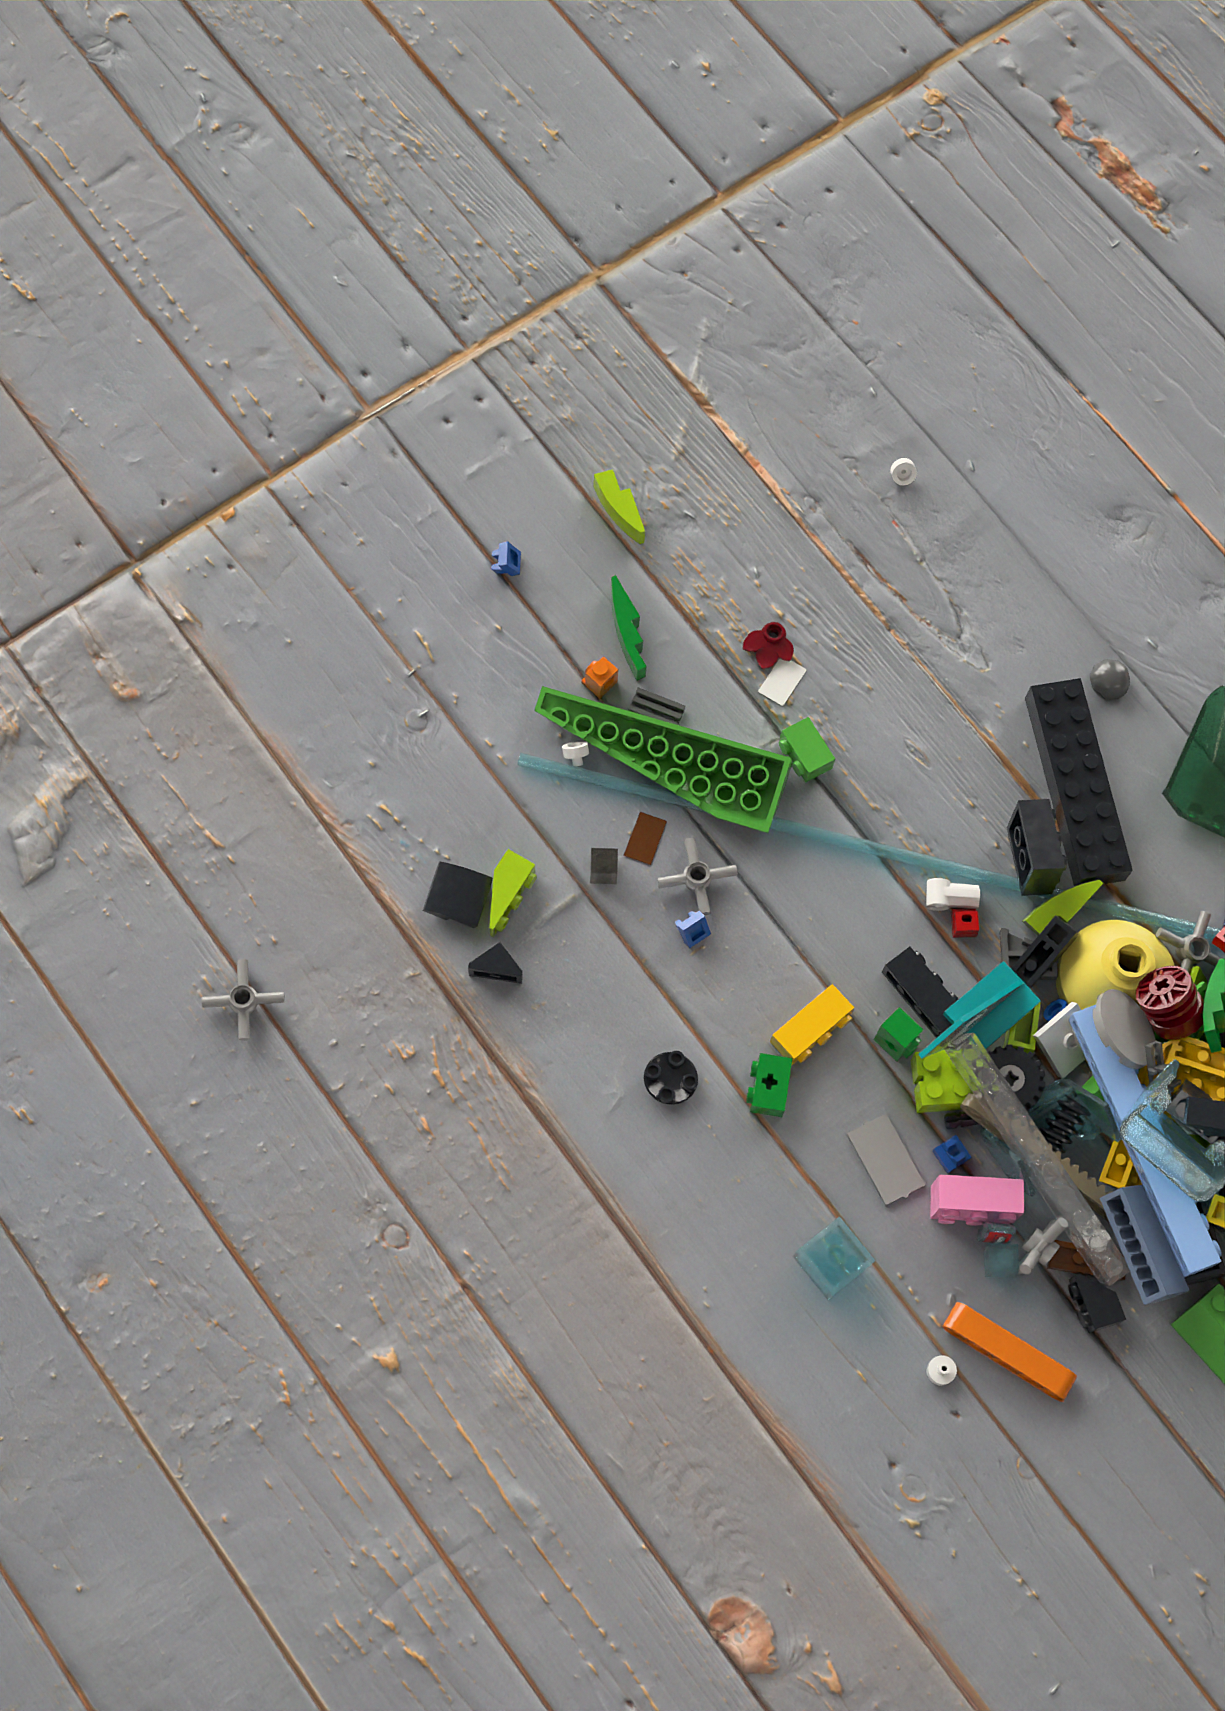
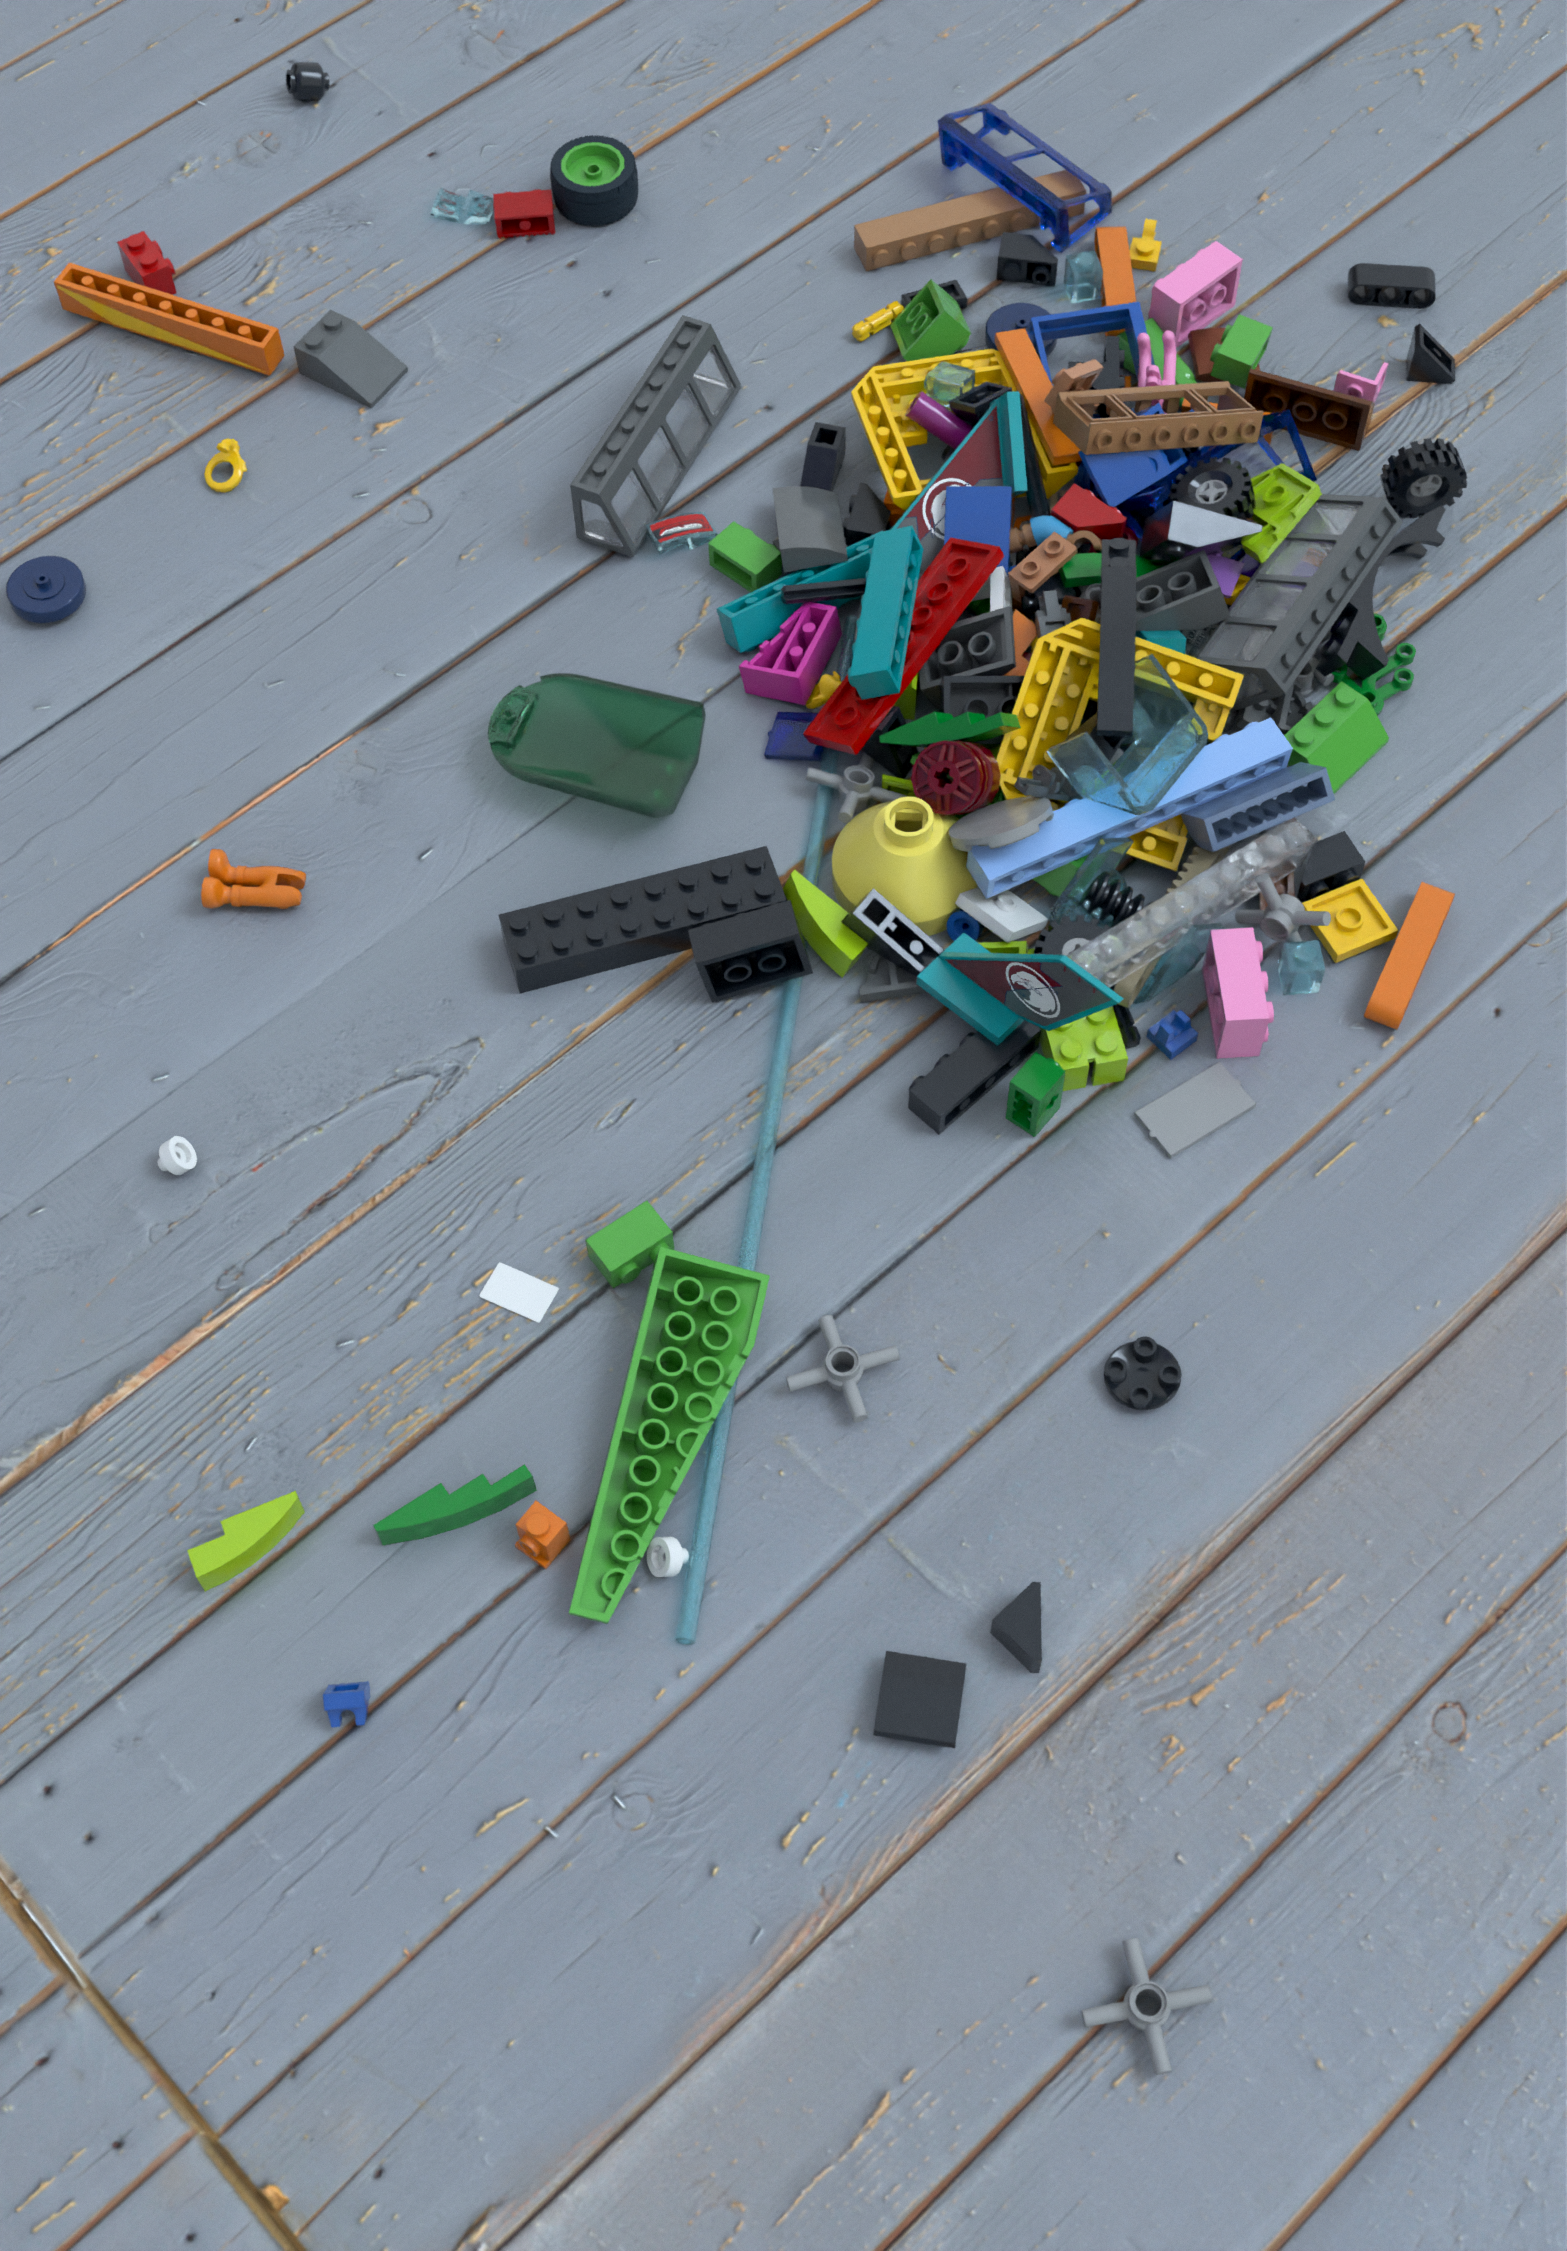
camera: 90 degrees left, 10 degrees down
lime slope [489,849,537,938] -> none
clear smoke brick [590,848,618,884] -> none
reddish brown sticker [623,812,667,865] -> none
dark grey tile [628,687,686,725] -> none
blue tile [675,911,711,948] -> none
dark red plate [742,622,794,669] -> none
green brick [746,1053,792,1117] -> none
yellow brick [770,984,854,1066] -> none
clear light blue brick [793,1216,876,1301] -> none
white piece [926,878,980,911] -> none
white tile [927,1355,957,1386] -> none
red piece [950,909,979,938] -> none
clear light blue slope [977,1221,1016,1245] -> none
dark grey hair [1090,659,1130,700] -> none
none -> orange piece [201,849,306,909]
none -> yellow plate [1302,879,1399,963]

